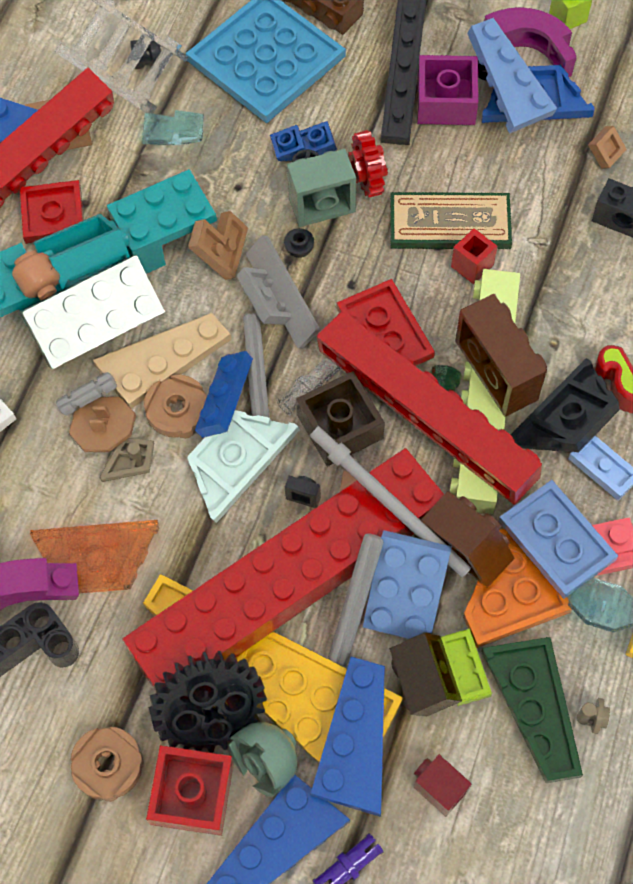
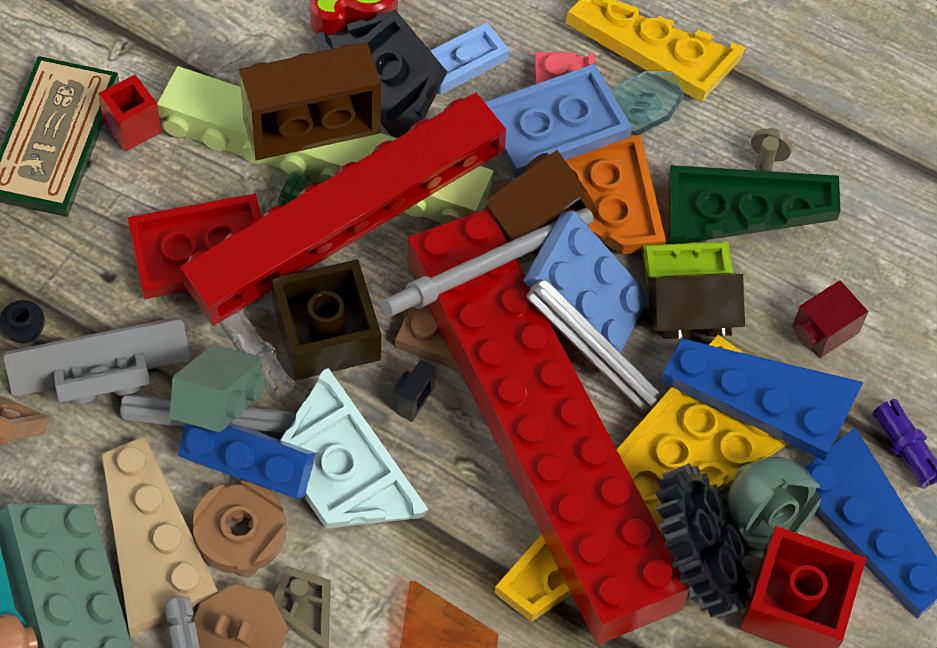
camera: 85 degrees left, 5 degrees down
none -> sand green brick [169,344,265,433]

